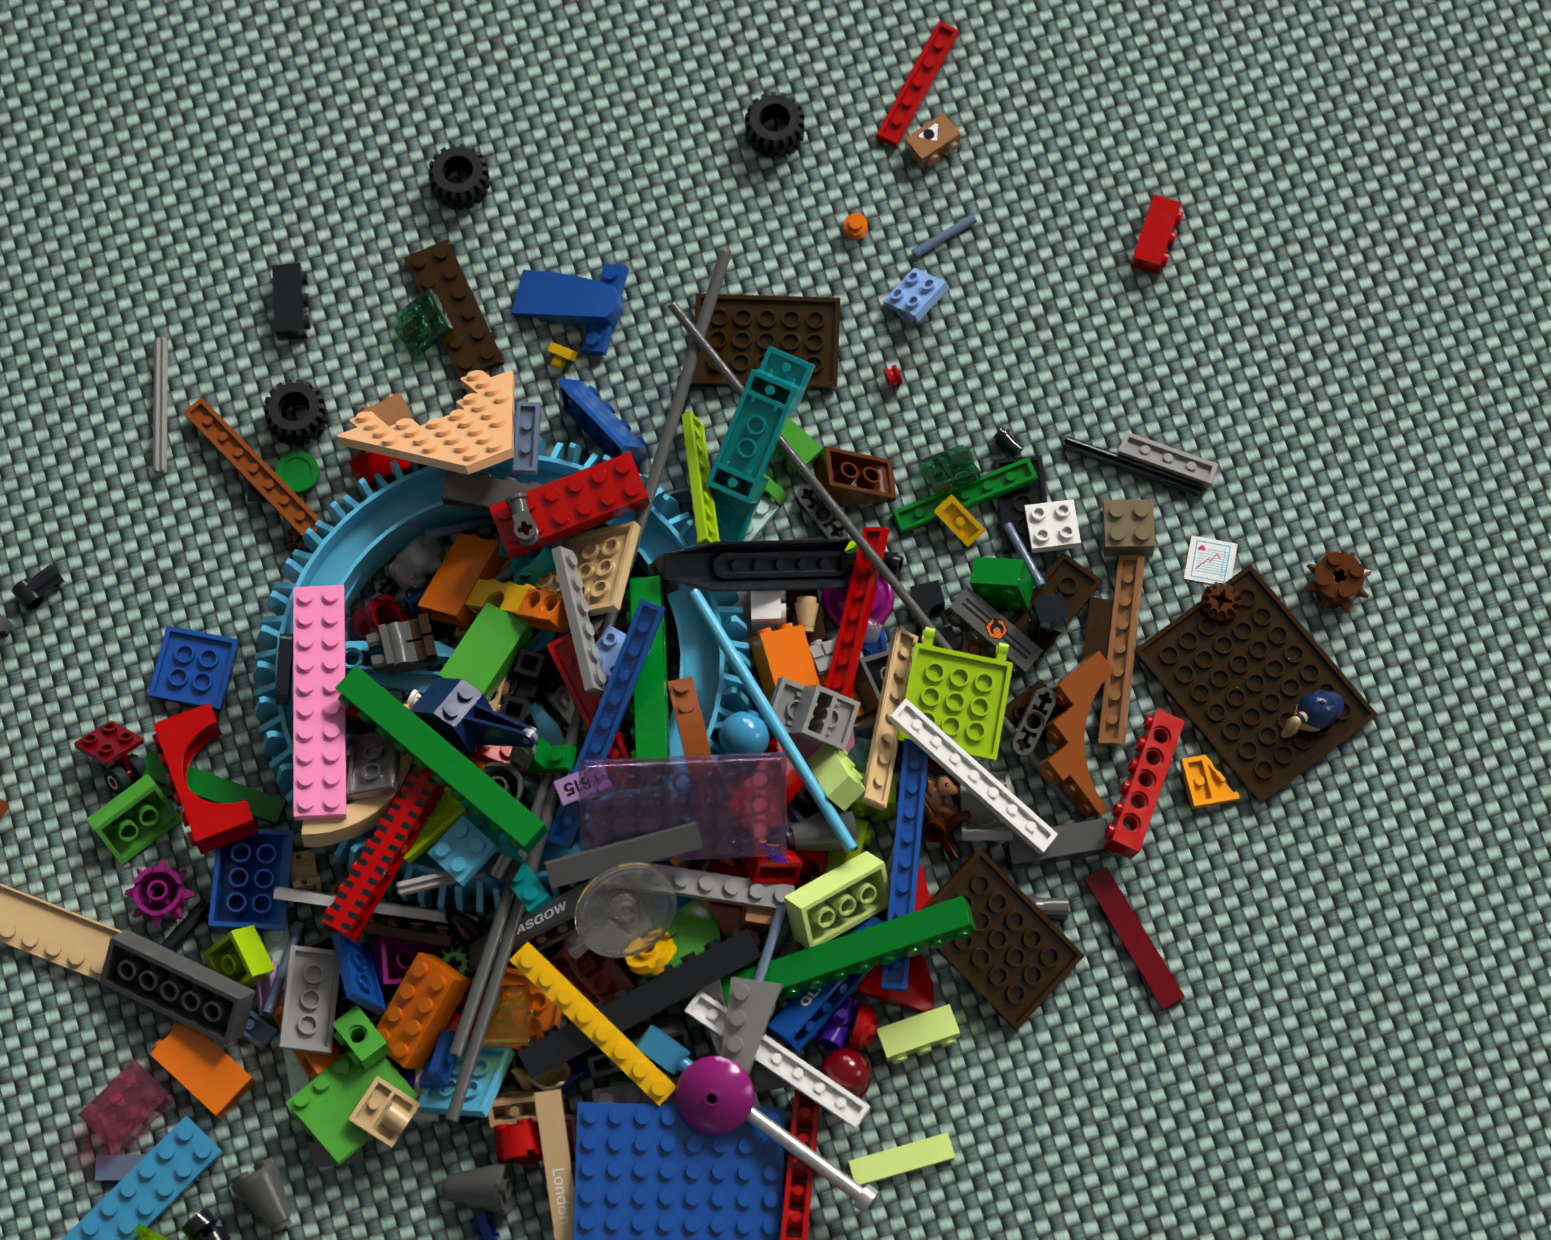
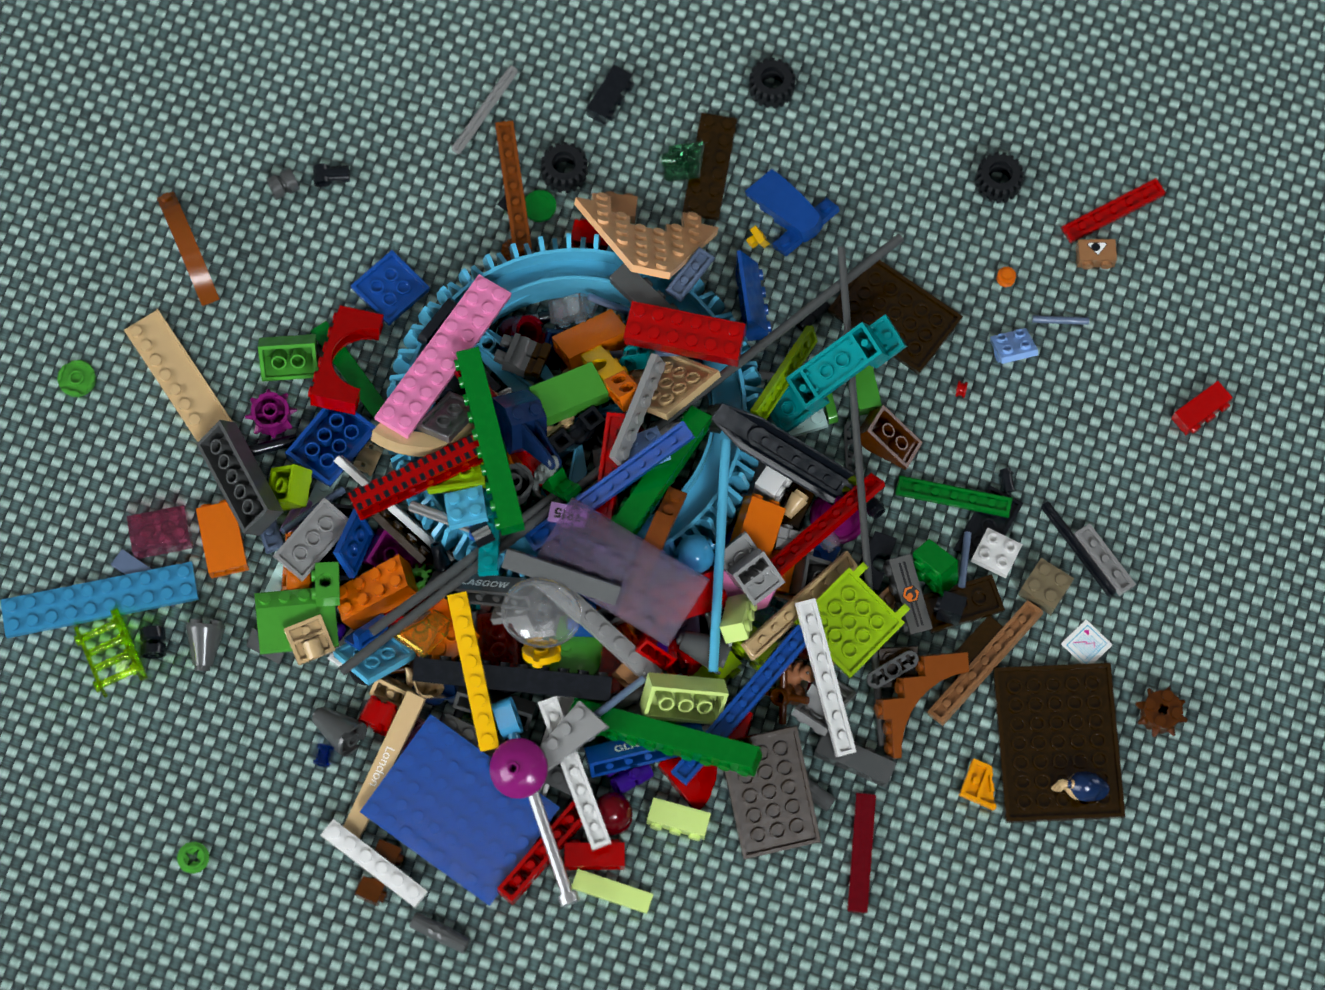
camera: 30 degrees right, 0 degrees up
dark red plate [74,721,146,795] -> none
dark grey connector [505,493,539,547] -> none
red piece [849,1004,879,1051] -> none
clear green plate [918,445,981,495] -> none
yellow plate [934,494,986,547] -> none
red brick [1104,709,1185,859] -> none
reddish brown gear [1201,582,1241,621] -> none
none -> red brick [564,839,625,870]

